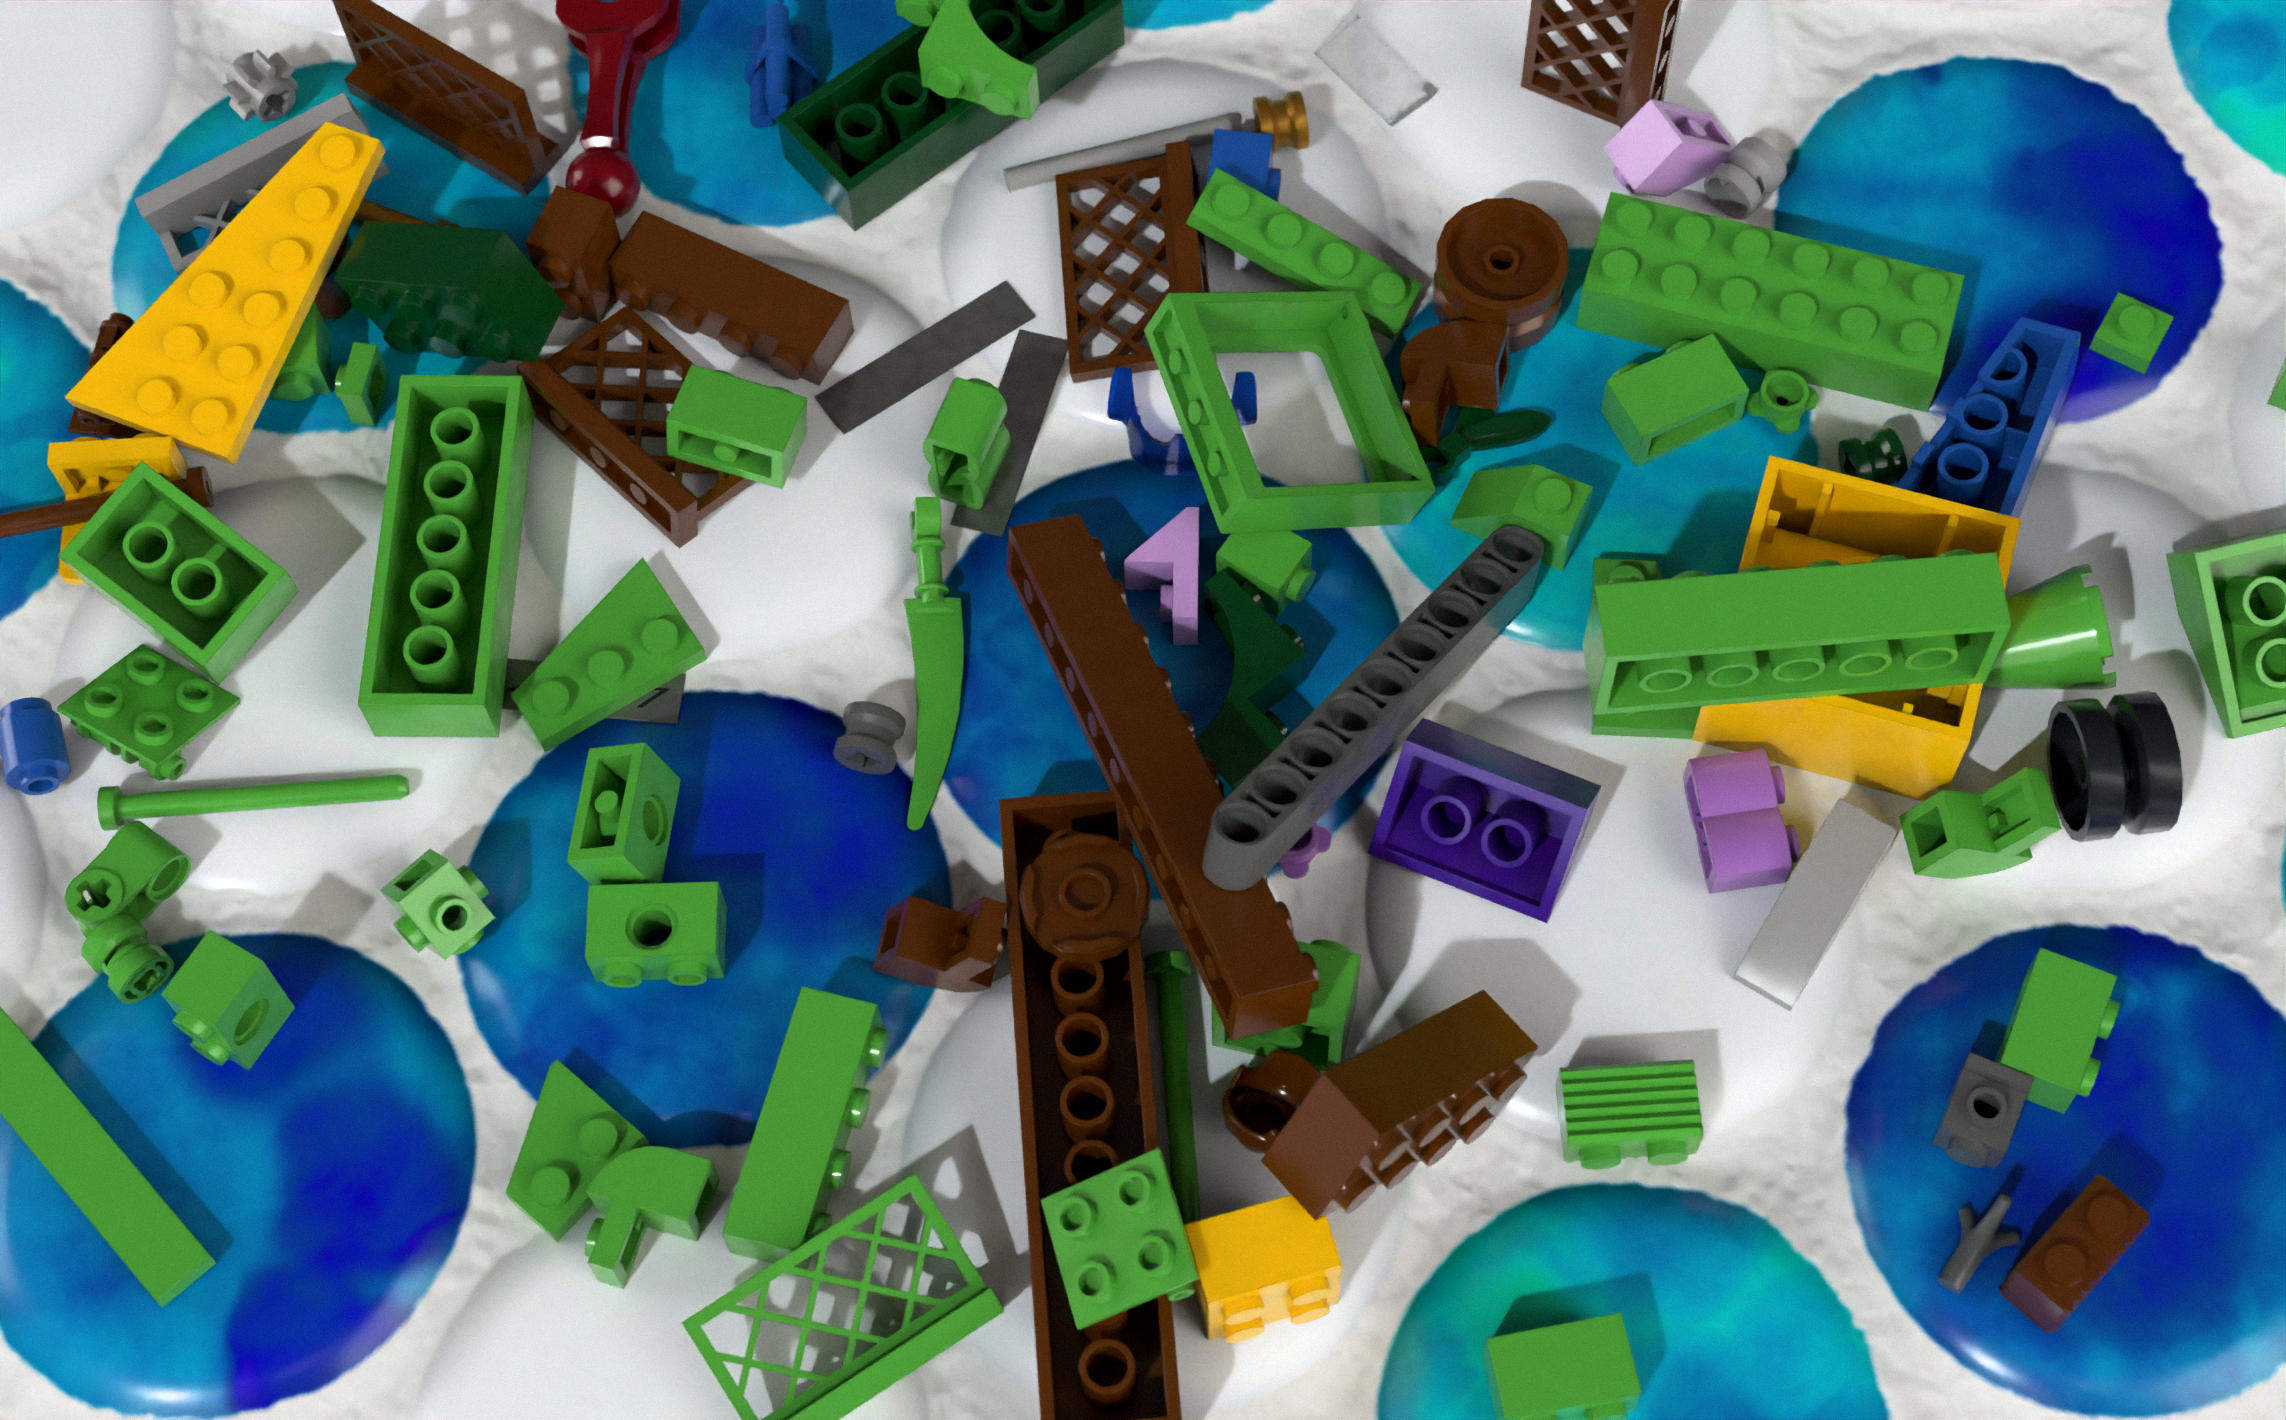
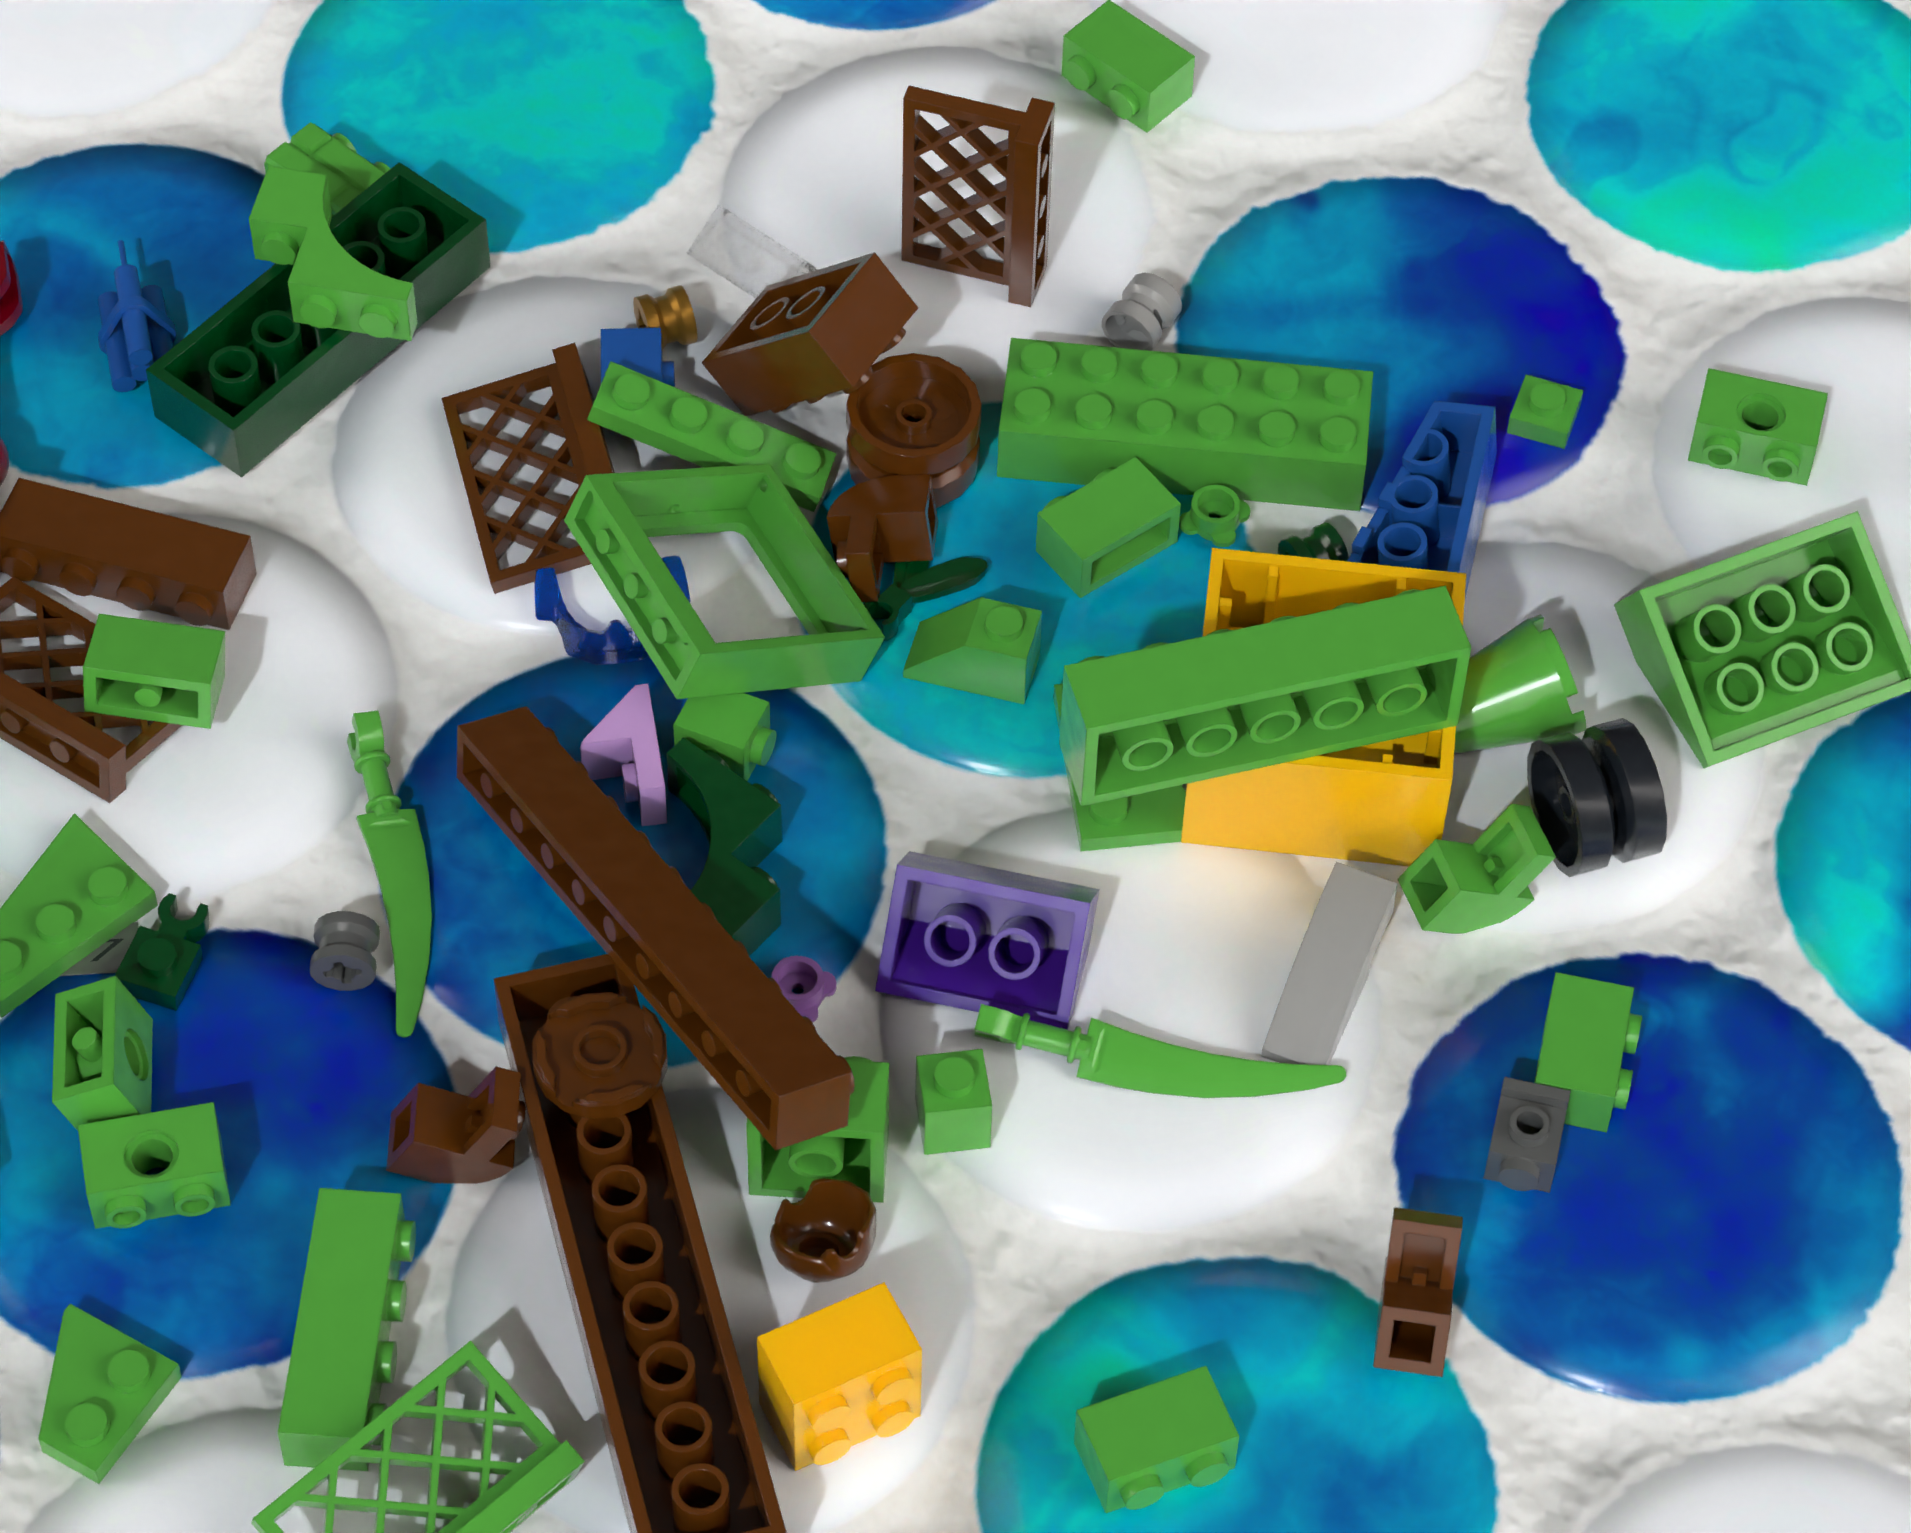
camera: 15 degrees left, 10 degrees down
bright green brick [585,1146,720,1289] -> none
flat silver sticker [815,281,1036,435] -> none
bright green brick [923,377,1011,510] -> none
flat silver sticker [950,329,1068,537] -> none
light grey bar [1003,114,1232,192] -> none
bright green hinge [1041,1148,1199,1330] -> none
bright green bar [1145,950,1201,1225] -> none
dark grey beam [1202,525,1544,891] -> none
reddish brown brick [1260,989,1538,1221] -> none
bright green brick [1555,1059,1703,1170] -> none
lavender slope [1603,99,1735,197] -> none
medium lavender brick [1683,748,1800,894] -> none
dark grey bar [1937,1194,2020,1294] -> none
reddish brown brick [1999,1174,2150,1333] -> none
none -> dark green plate [115,893,209,1011]
none -> reddish brown brick [702,252,918,416]
none -> bright green brick [915,1049,992,1155]
none -> bright green sword [974,1004,1346,1098]
none -> reddish brown brick [1373,1207,1463,1377]

